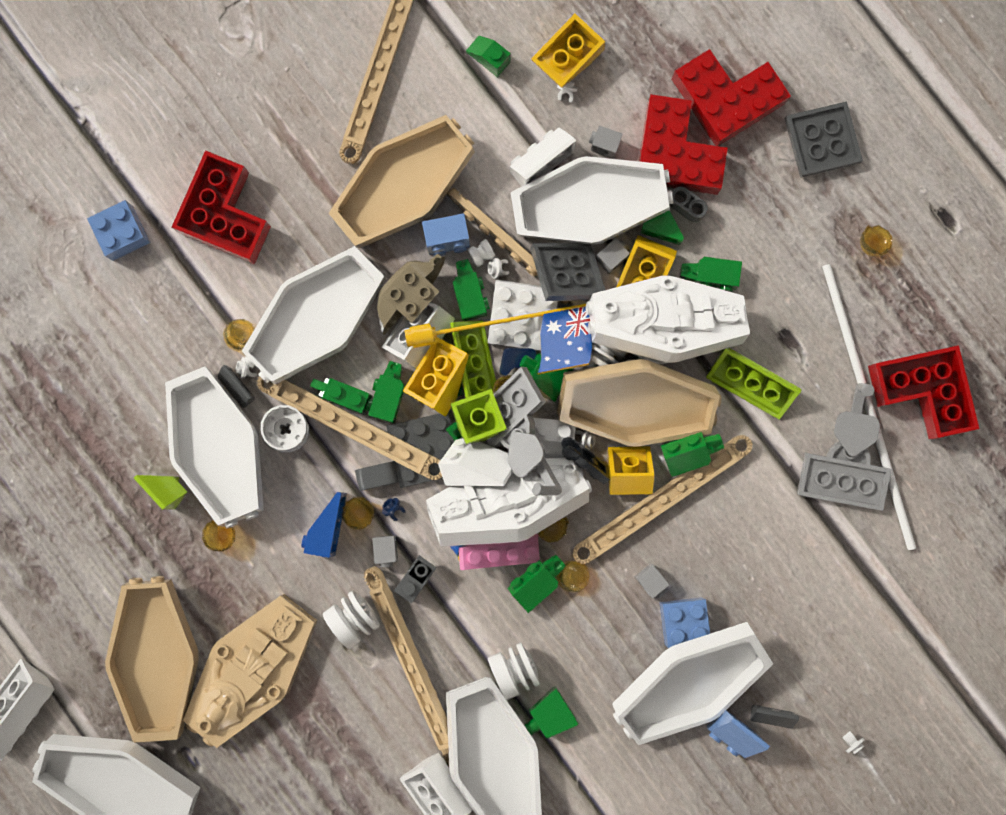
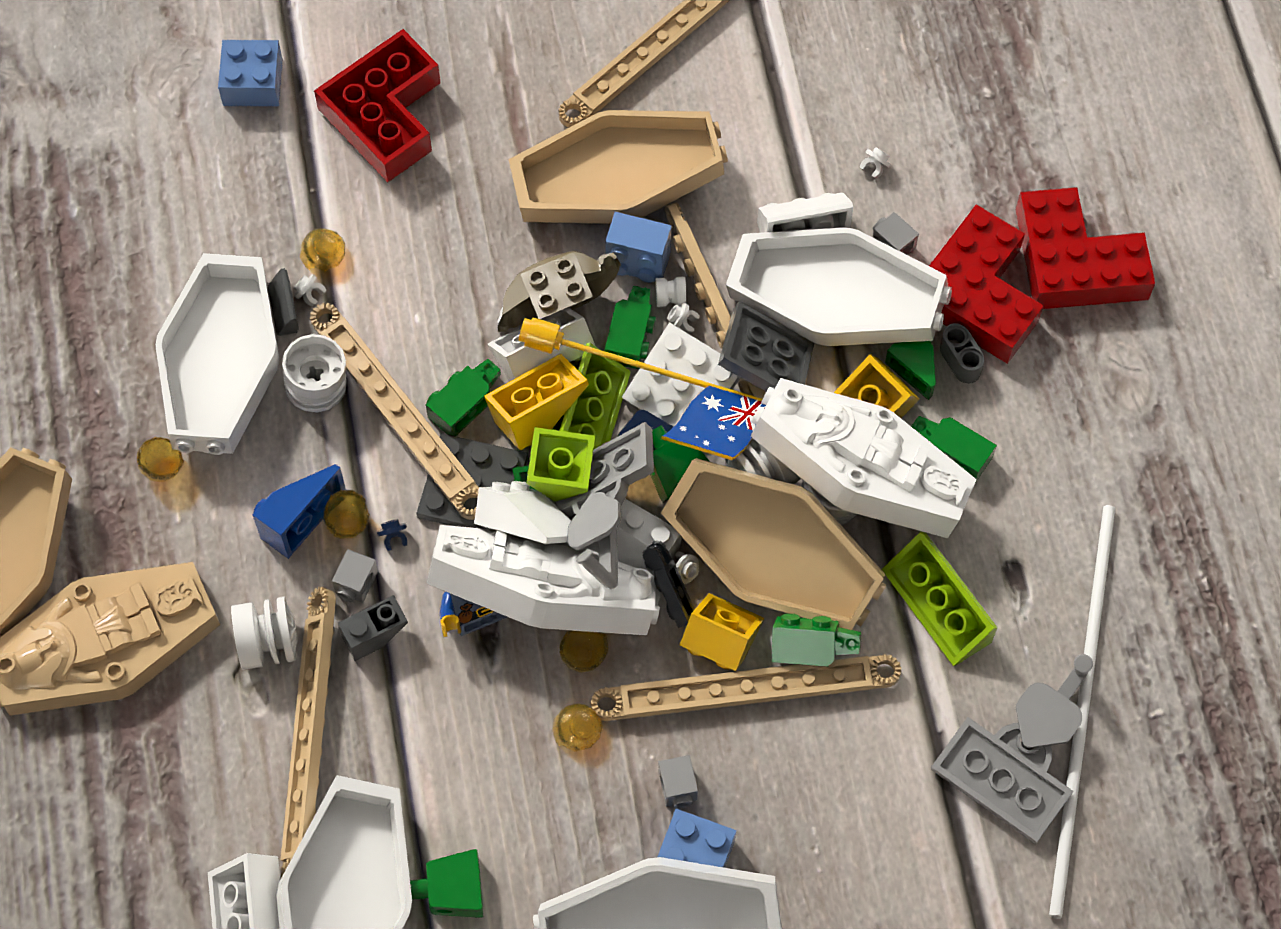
camera: 25 degrees right, 20 degrees down
lime slope [134,475,187,510] -> none
white container [242,246,385,385] -> none
green hinge [310,378,372,415] -> none
dark grey beam [355,461,399,491] -> none
bright pink wing [459,533,540,570] -> none
green slope [466,36,511,78] -> none
white wheel [488,643,540,700] -> none
green hinge [507,554,566,613] -> none
yellow slope [531,13,605,88] -> none
light grey brick [596,238,630,274] -> none
dark grey plate [784,101,863,178] -> none
clear yellow hair [860,225,893,257] -> none
red brick [868,345,980,439] -> none

